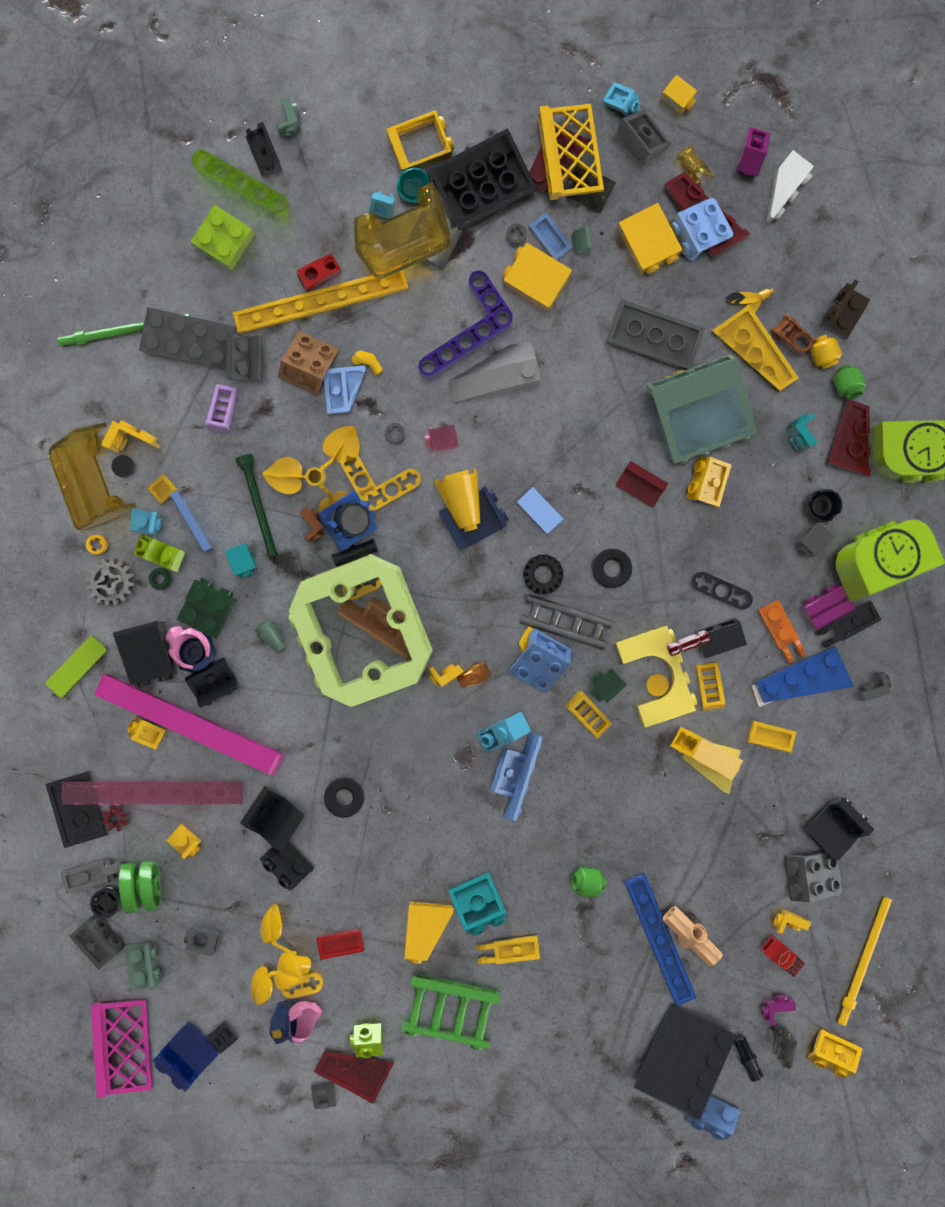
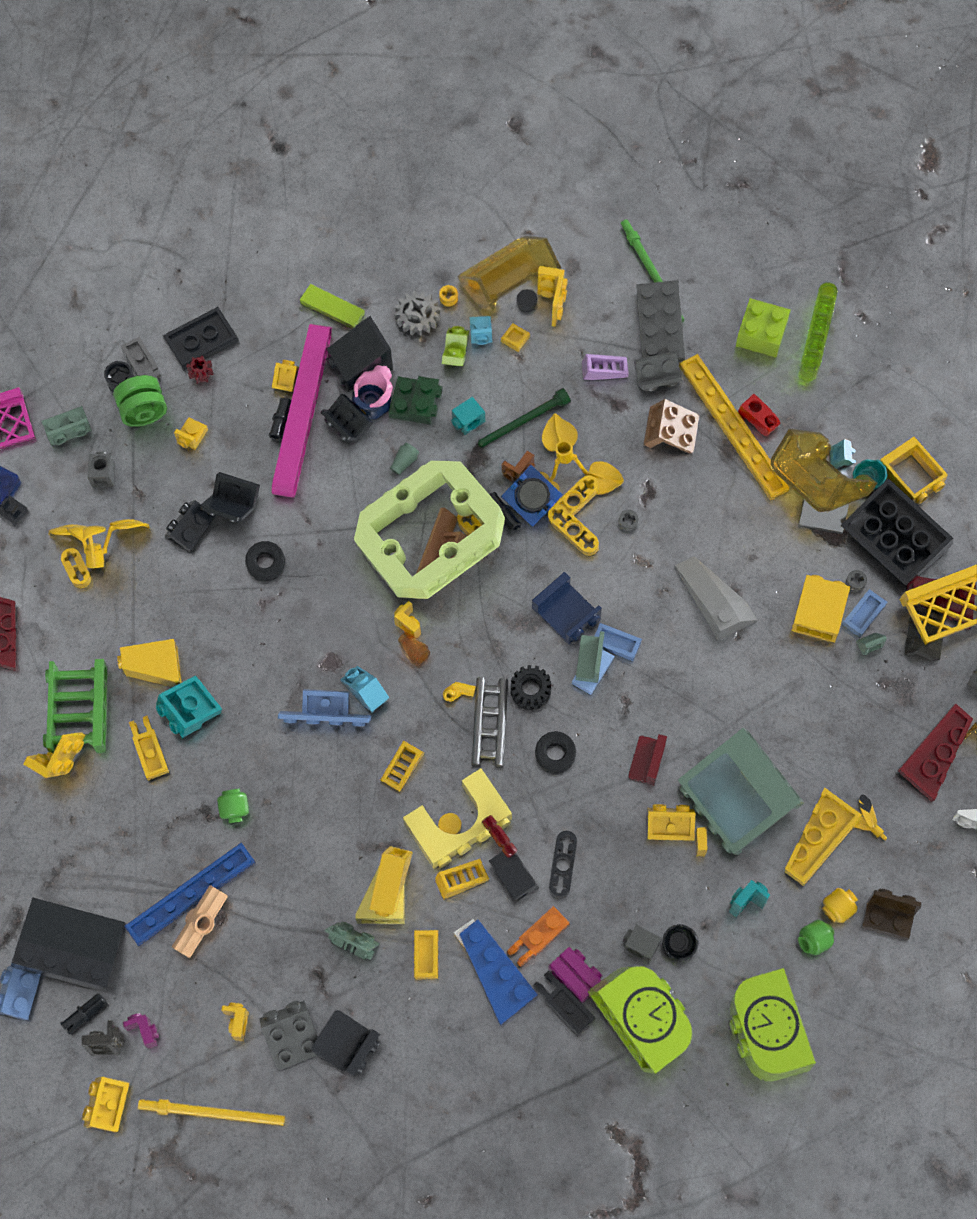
camera: 80 degrees right, 20 degrees down
clear pink tile [61,781,243,804] -> none
dark grey bracket [69,915,125,970] -> none
dark green plate [149,568,172,590] -> none
medium blue tile [170,490,214,553] -> none
black hinge [245,122,282,177] -> none
piece [269,1000,322,1045] -> none
sand green bracket [276,97,300,136] -> none
red tile [316,928,365,960] -> none
light blue wing [324,365,366,415] -> none
lime brick [350,1023,383,1058] -> none
yellow arm [352,350,384,376] -> none
dark purple beam [418,270,513,379] -> none
clear pink bracket [425,425,459,453] -> none
yellow cone [434,468,481,532] -> none
medium blue bracket [509,628,571,693] -> none
clear green brick [589,668,627,703] -> none
dark grey plate [606,299,705,370] -> none
yellow brick [617,203,682,274] -> none
light blue bracket [669,198,733,261] -> none
red leg [760,935,806,977] -> none
dark orange piece [770,314,813,356] -> none
dark red wing [827,400,871,477] -> none
dark grey bracket [858,672,892,701] -> none
none -> yellow bracket [23,732,85,778]
none -> black pin [268,397,291,441]
none -> sand green hinge [325,921,380,960]
none -> sand green panel [576,631,604,683]
none -> medium blue tile [594,623,642,661]
none -> yellow tile [695,827,707,856]

